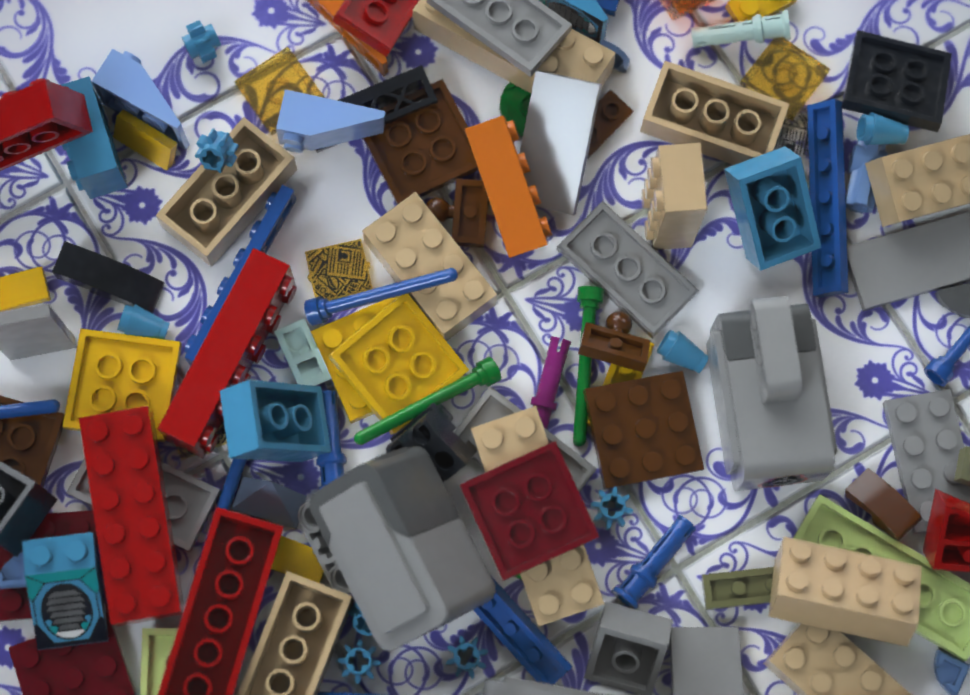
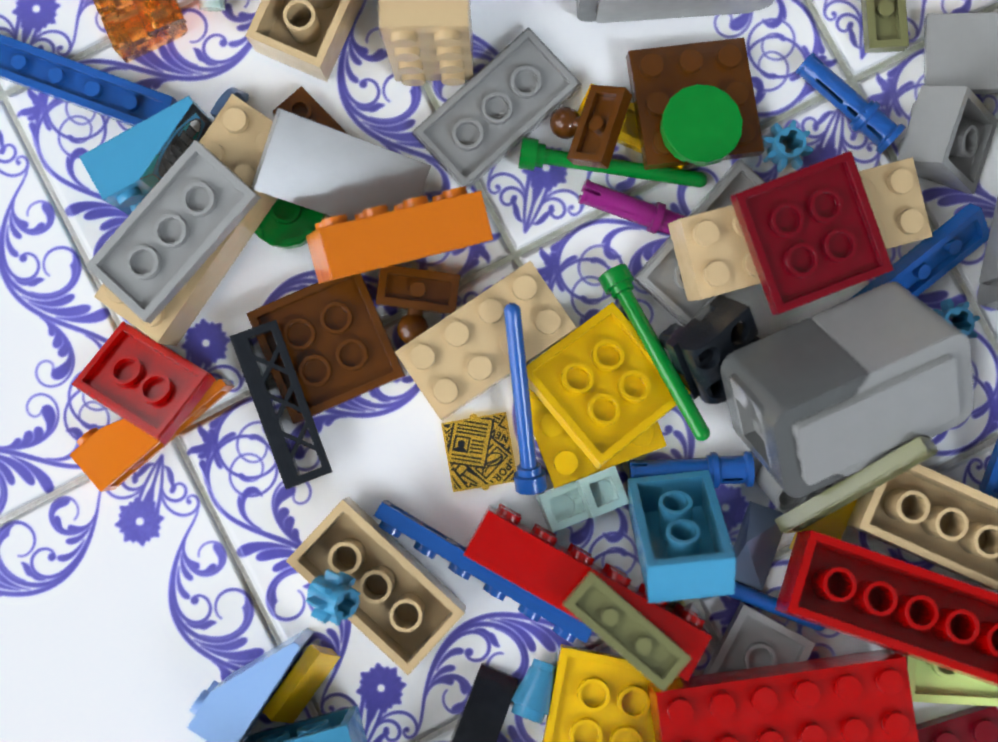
camera: 80 degrees left, 10 degrees up
dark azure gear [181,20,222,63] -> none
clear yellow tile [234,46,325,136] -> none
light blue slope [276,89,385,153] -> none
dark azure gear [337,640,381,684] -> none
dark azure cone [657,329,709,373] -> none
none -> olive plate [563,570,692,692]
none -> green tile [660,84,743,167]
none -> tile [774,436,939,533]

